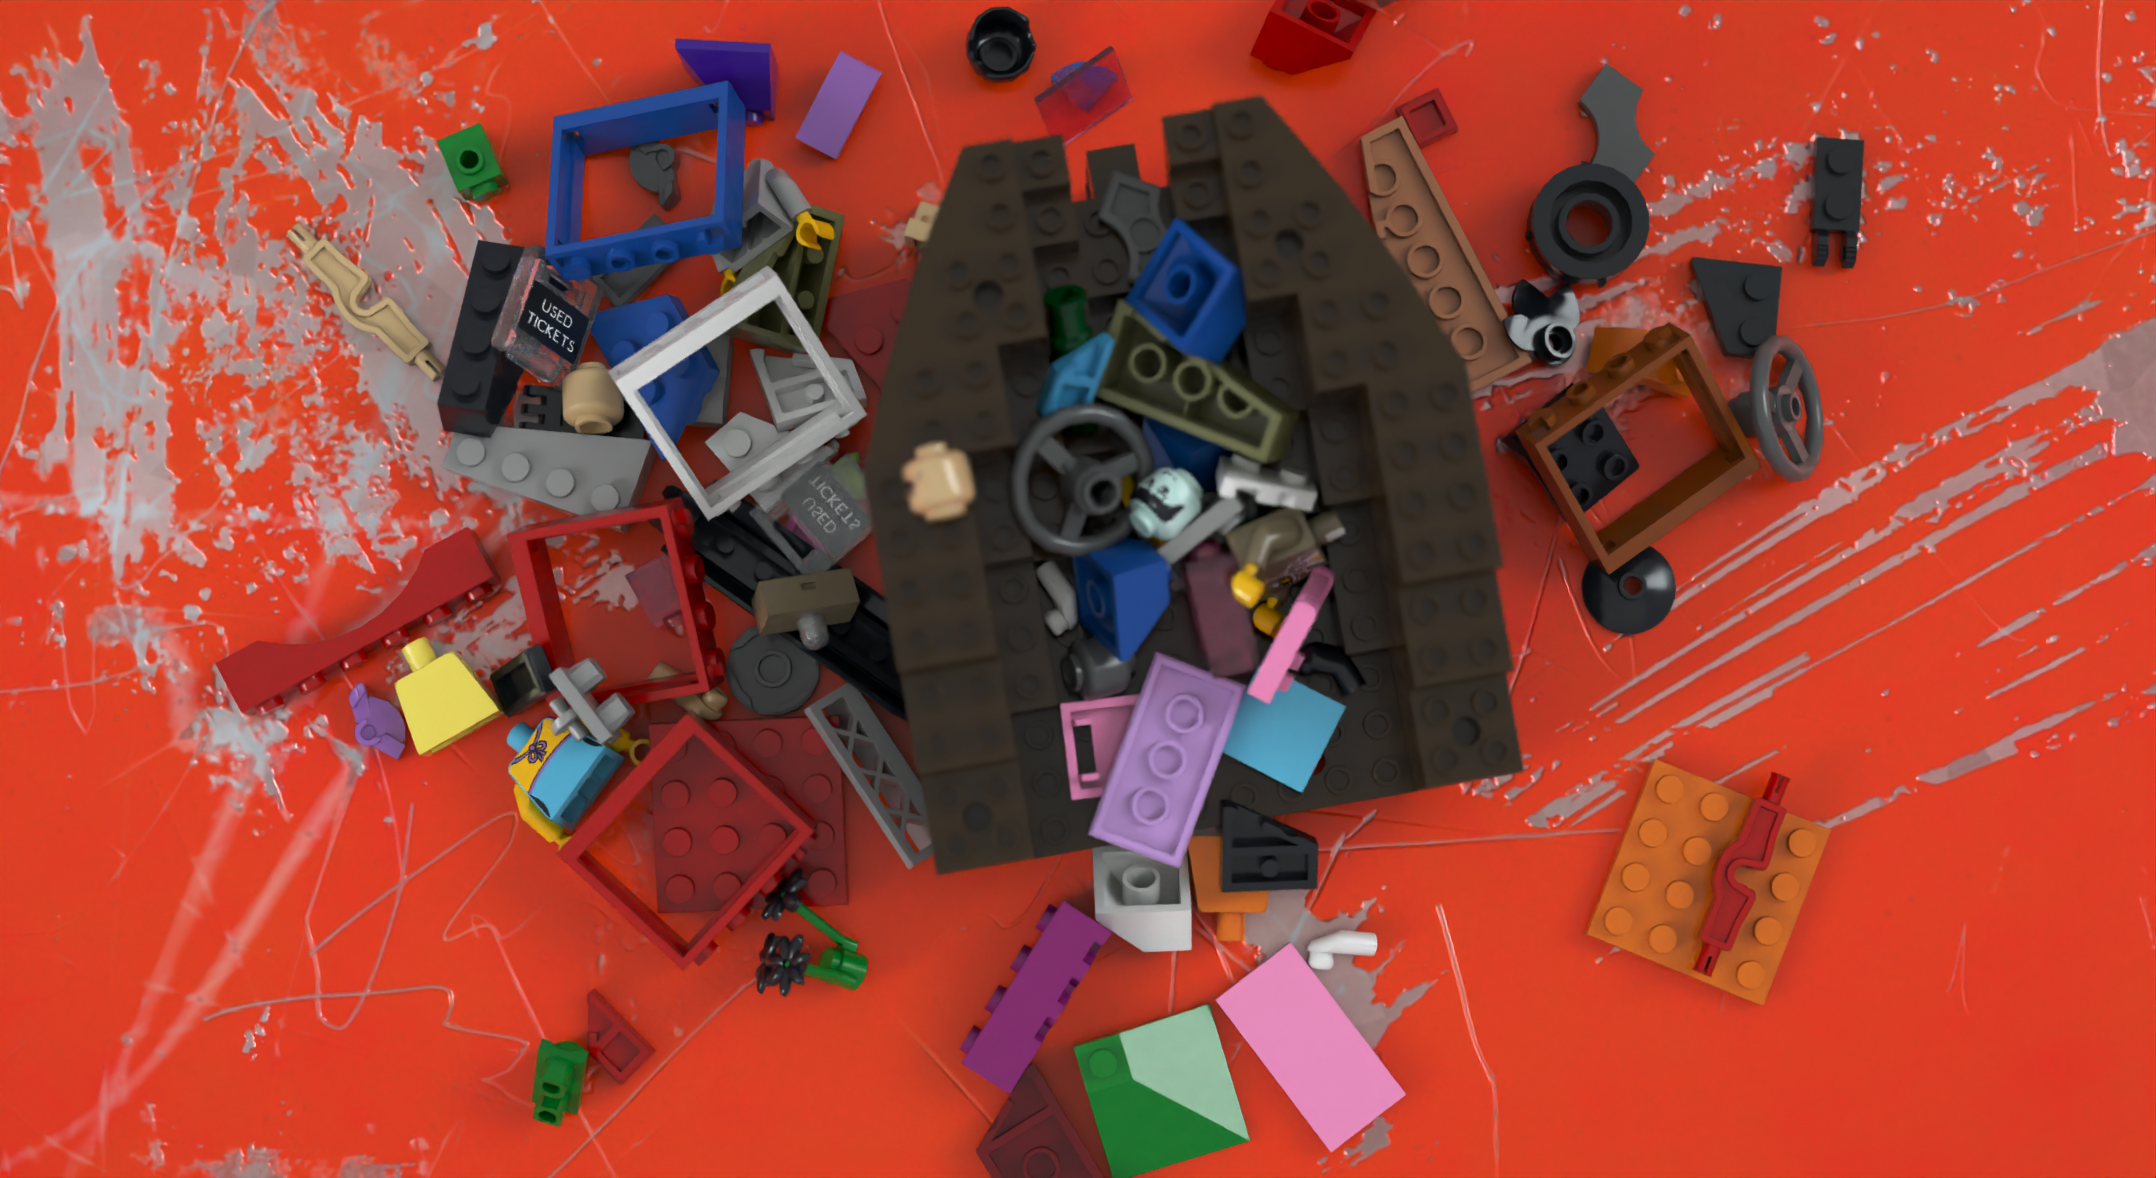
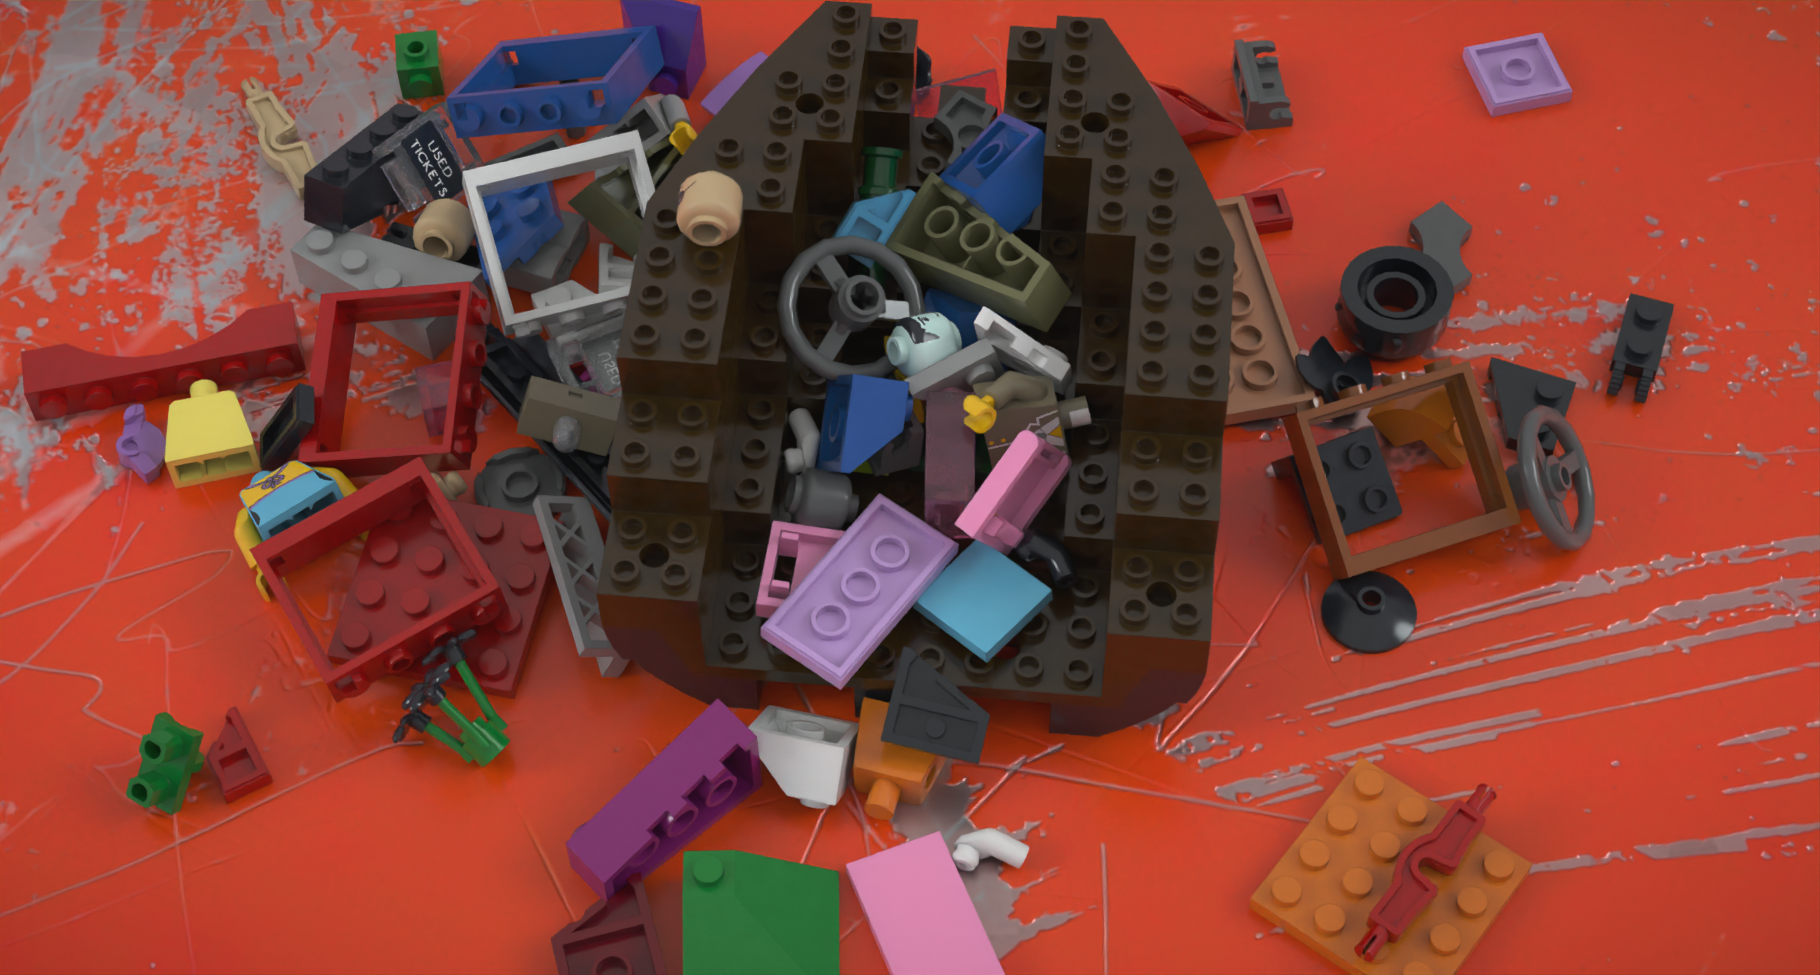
camera: 20 degrees right, 30 degrees down
light grey hips [549,658,635,745] -> none

